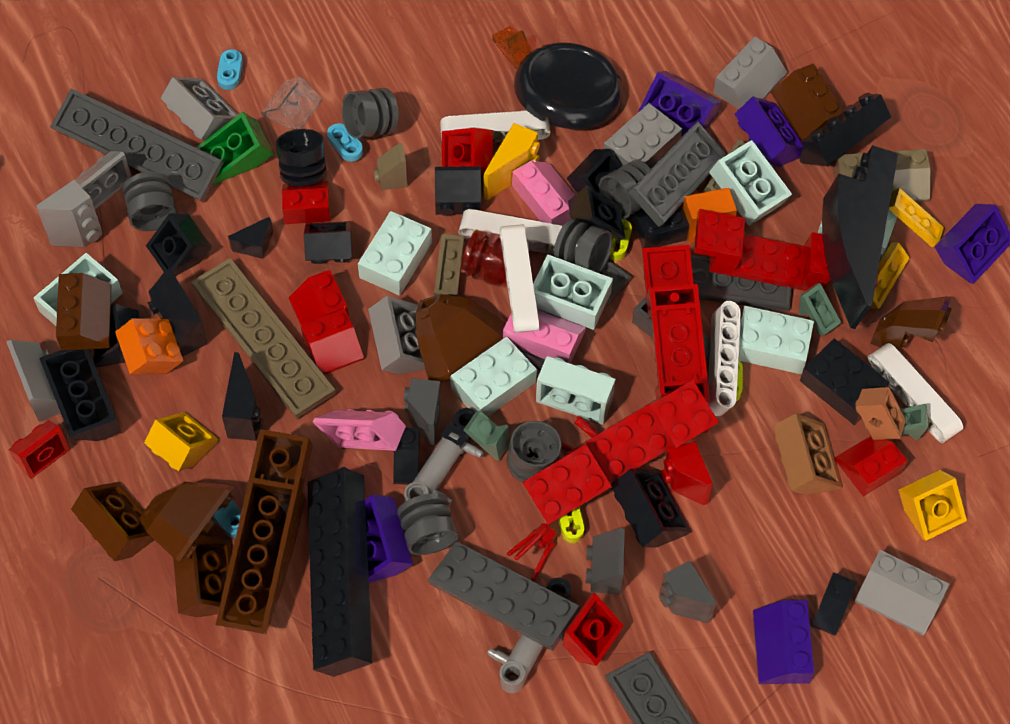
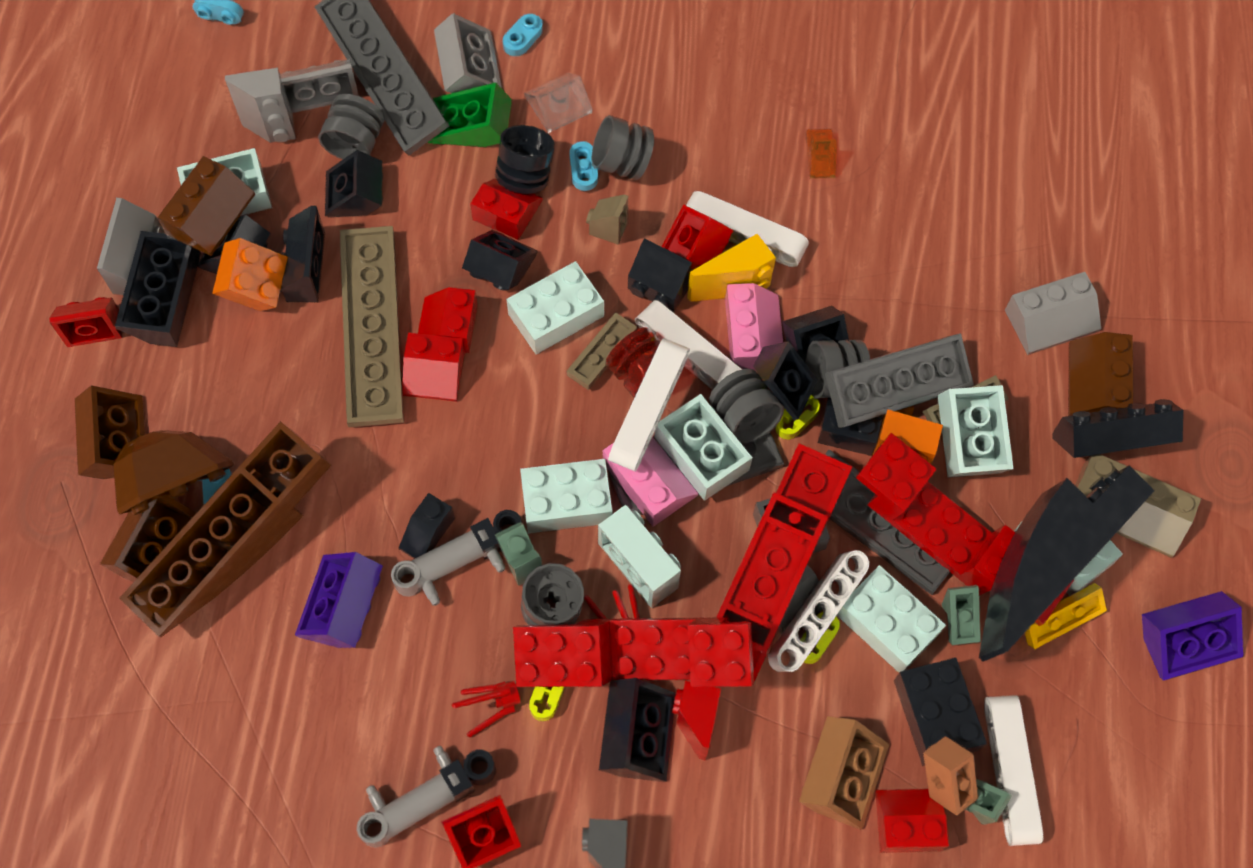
camera: 30 degrees right, 5 degrees up
yellow slope [144,412,219,471] -> none
black slope [222,352,263,441] -> none
black slope [228,217,273,259] -> none
black brick [307,467,373,677] -> none
bright pink slope [313,409,406,451] -> none
light grey slope [368,296,425,374] -> none
dark grey wheel [397,493,459,555] -> none
dark grey slope [404,378,441,446] -> none
reddish brown brick [415,294,506,383] -> none
dark grey plate [428,541,580,651] -> none
black piece [514,42,623,129] -> none
dark grey slope [586,528,625,594] -> none
light grey brick [604,103,682,169] -> none
dark purple slope [639,71,722,136] -> none
dark purple slope [735,96,803,167] -> none
reddish brown brick [870,296,952,350] -> none
yellow plate [889,188,944,247] -> none

